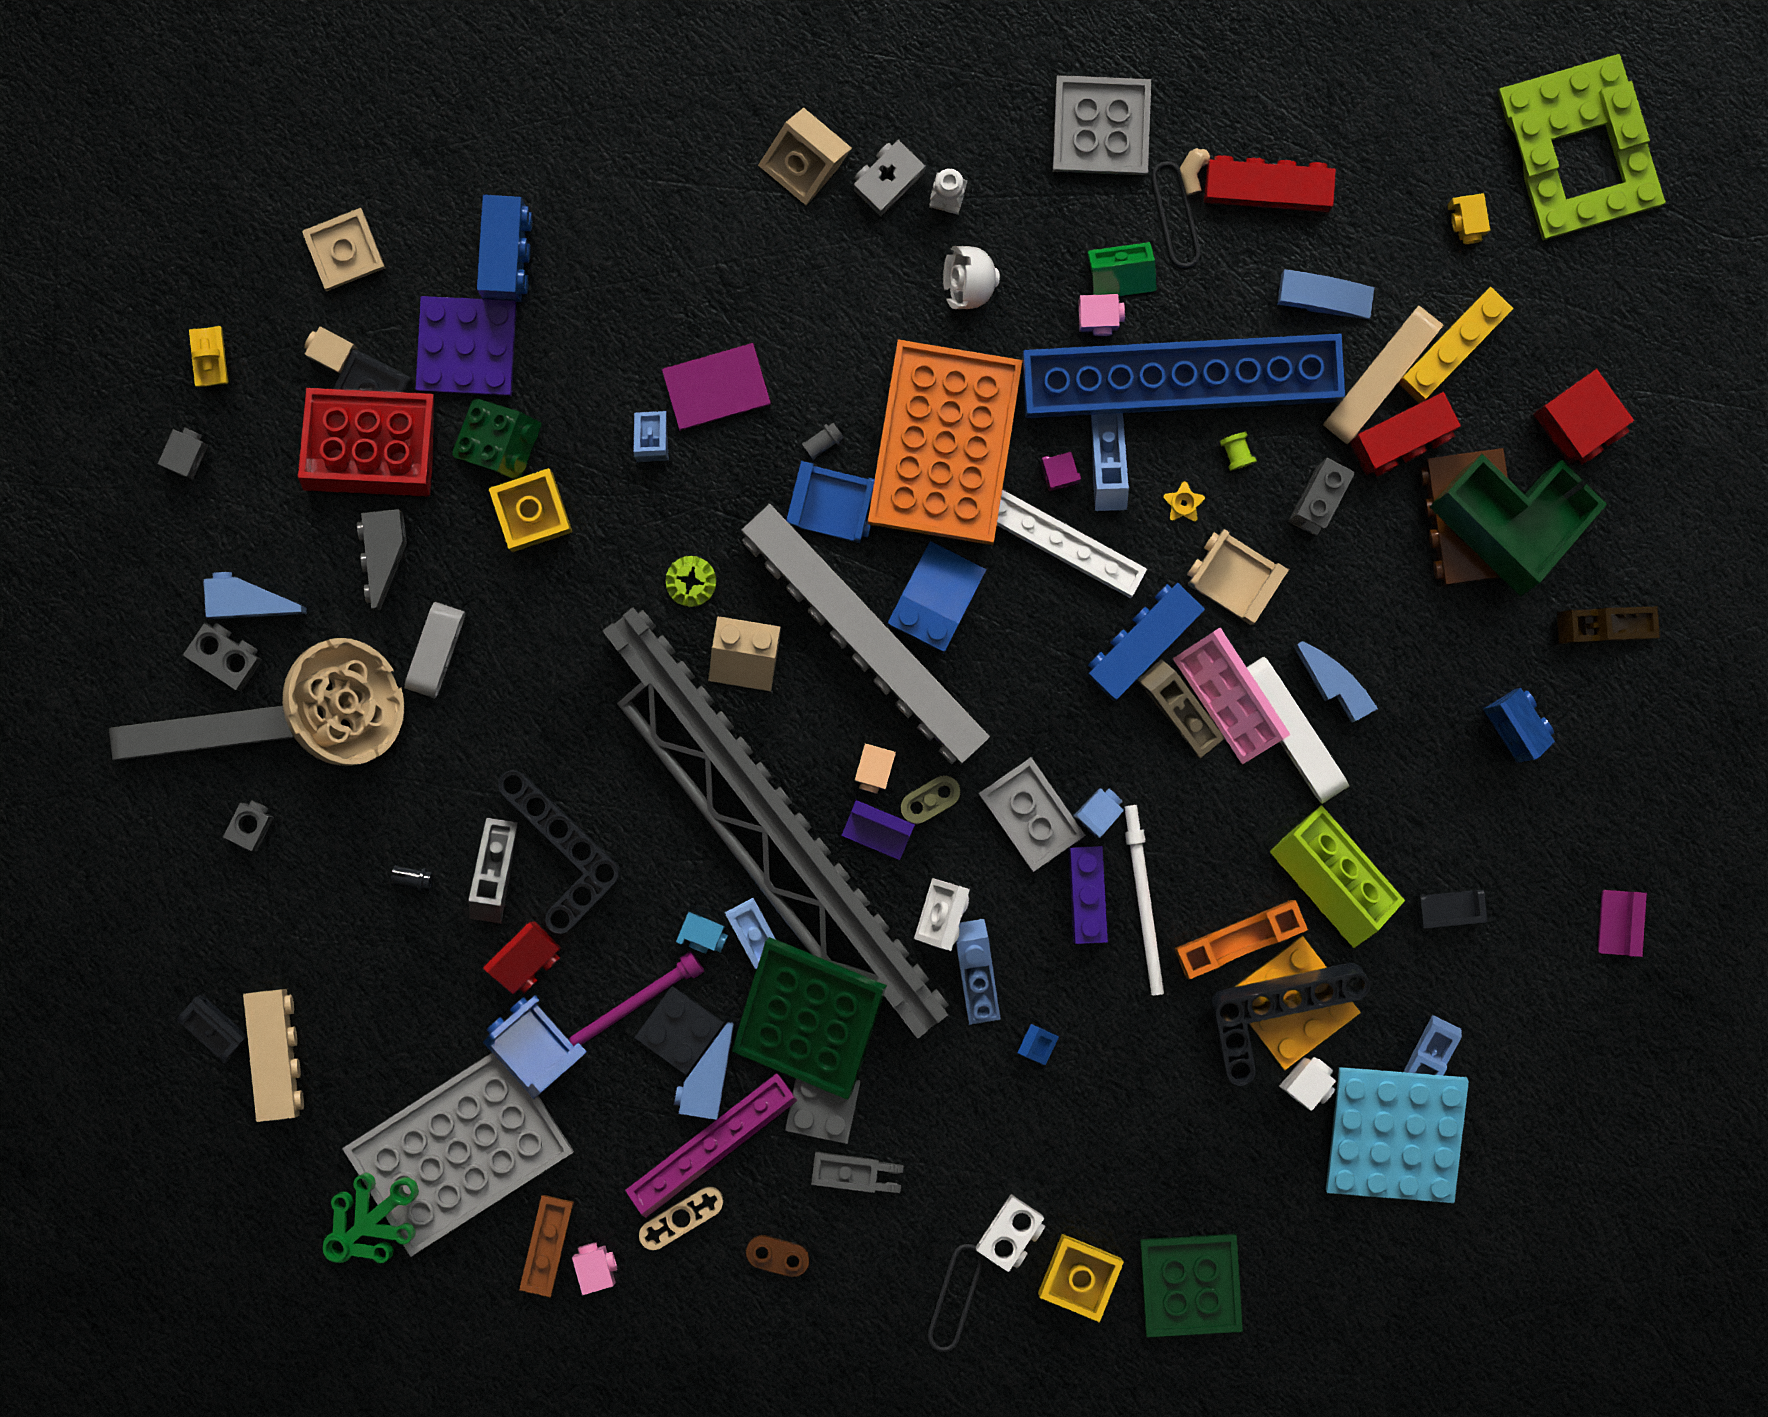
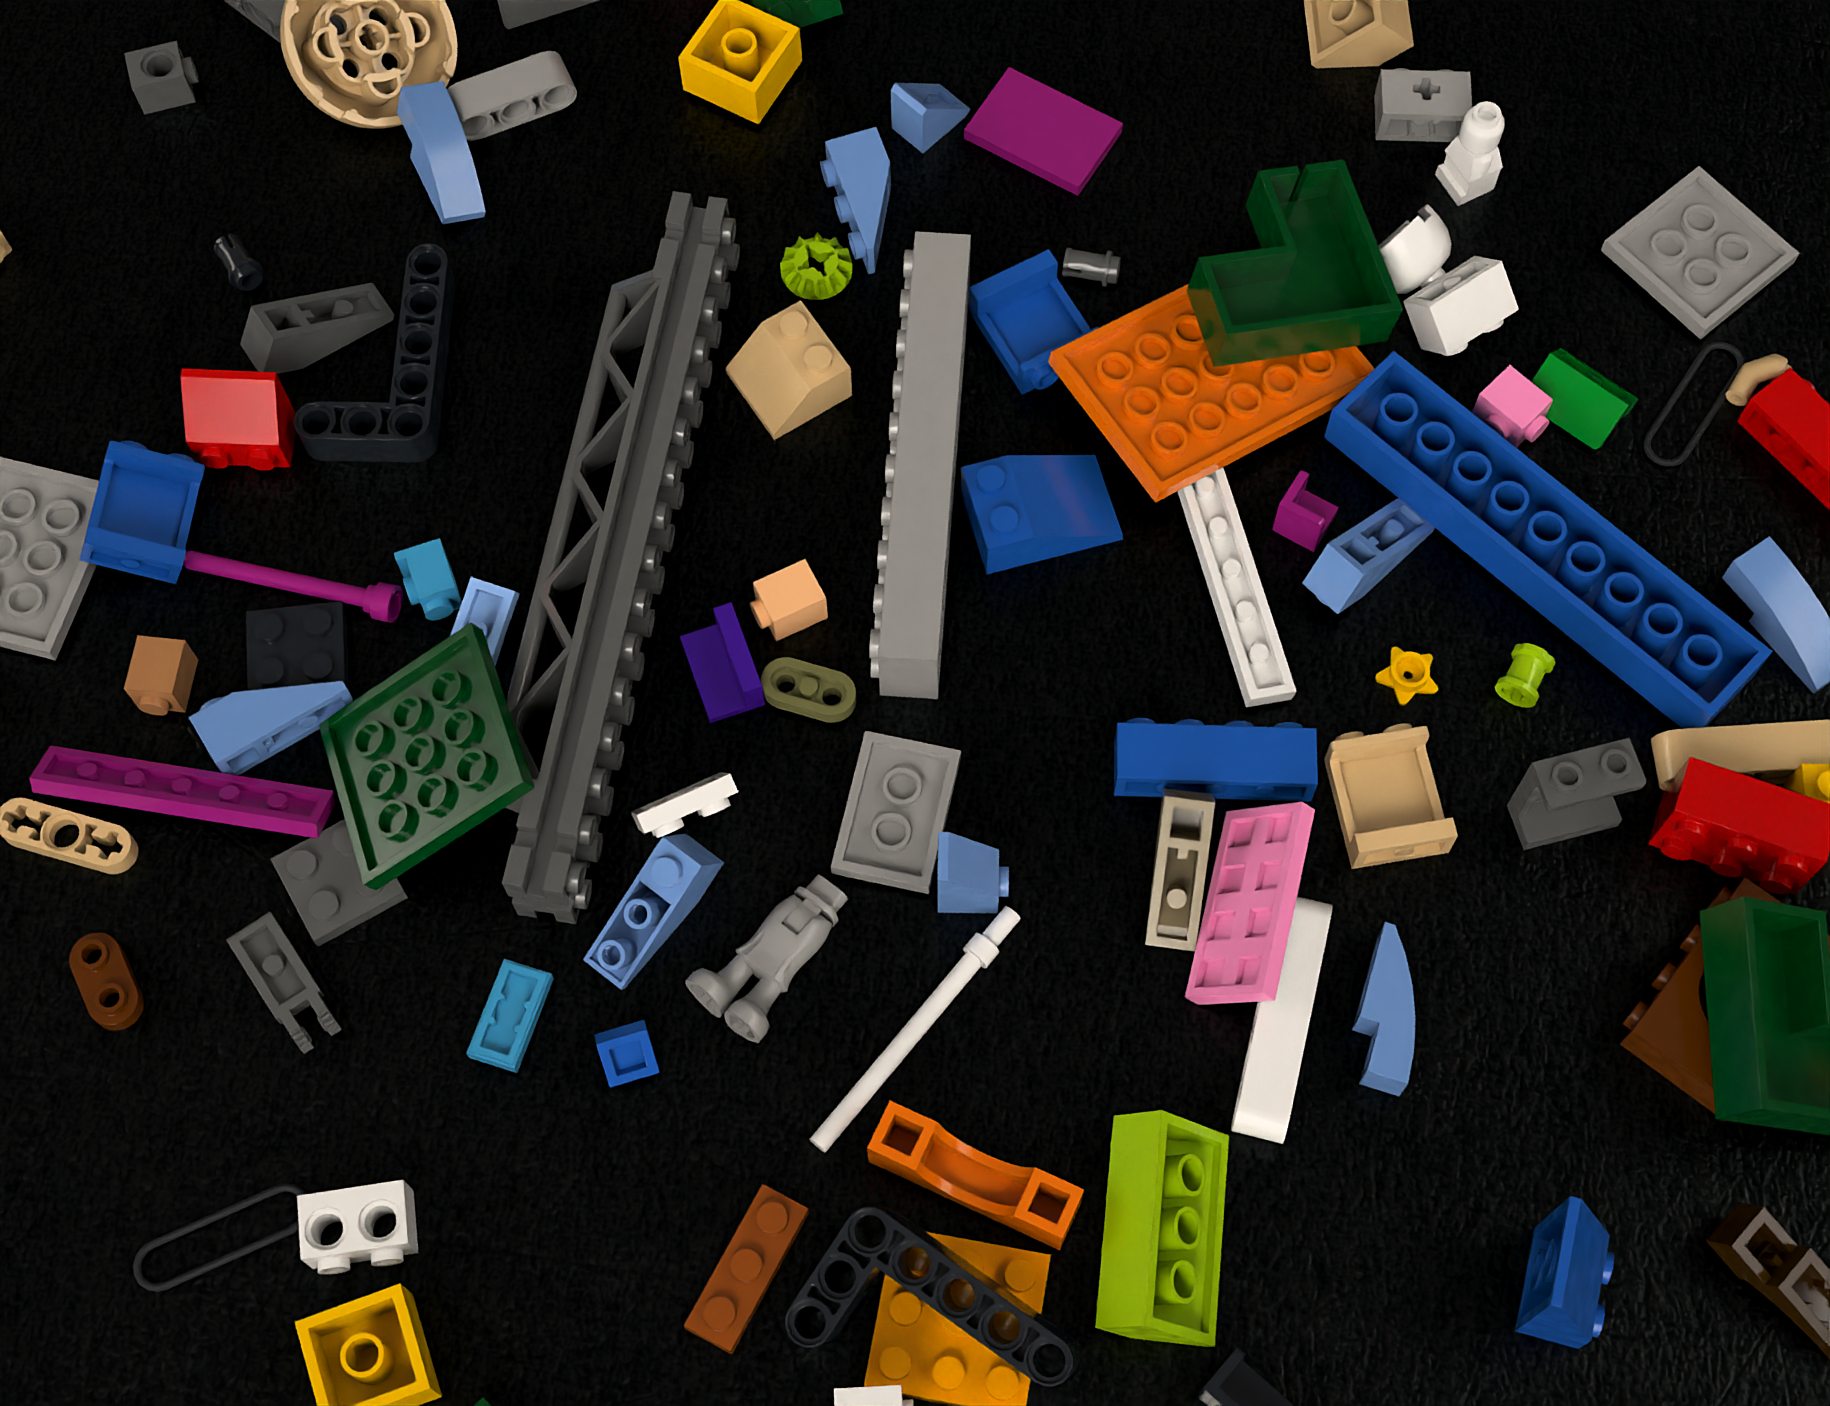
camera: 55 degrees right, 20 degrees down
dark purple brick [1068,846,1108,944] -> none
none -> medium nougat brick [124,635,198,715]
none -> medium blue slope [396,81,486,224]
none -> dark azure plate [466,959,554,1073]
none -> dark orange plate [684,1184,809,1354]
none -> light grey piece [685,875,848,1043]
none -> medium blue slope [820,127,891,274]
none -> dark green piece [1187,160,1403,367]
none -> white brick [1403,256,1519,356]

